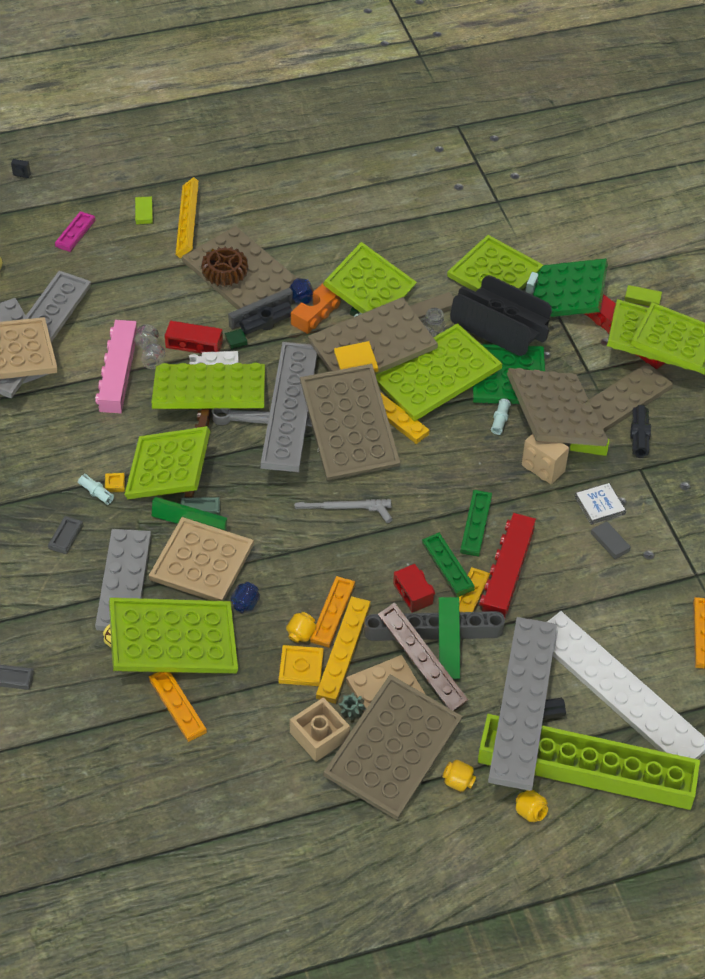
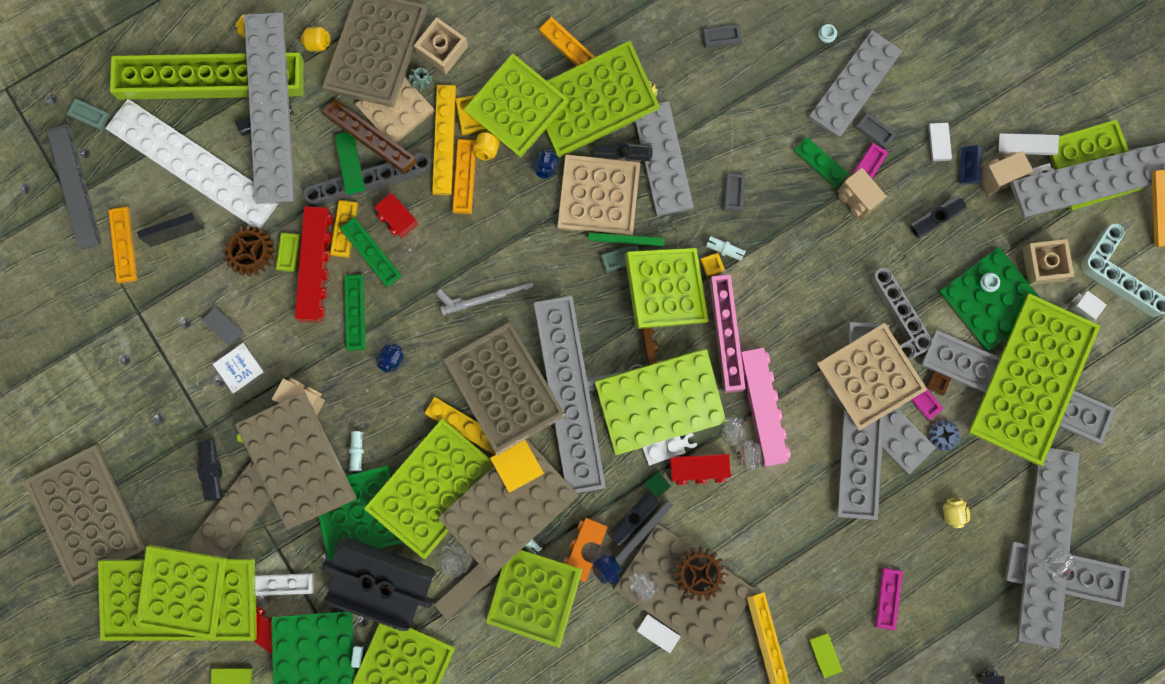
camera: 165 degrees right, 30 degrees up
none -> black tile [137,213,206,247]
none -> reddish brown gear [223,225,276,277]
none -> white tile [255,573,314,596]
none -> lime tile [276,233,301,273]
none -> clear blue head [375,344,404,373]
none -> lime plate [464,53,570,158]
none -> black piece [594,142,653,162]
none -> clear head [629,572,658,602]
none -> white tile [637,614,681,653]
none -> bright pink brick [709,275,745,393]

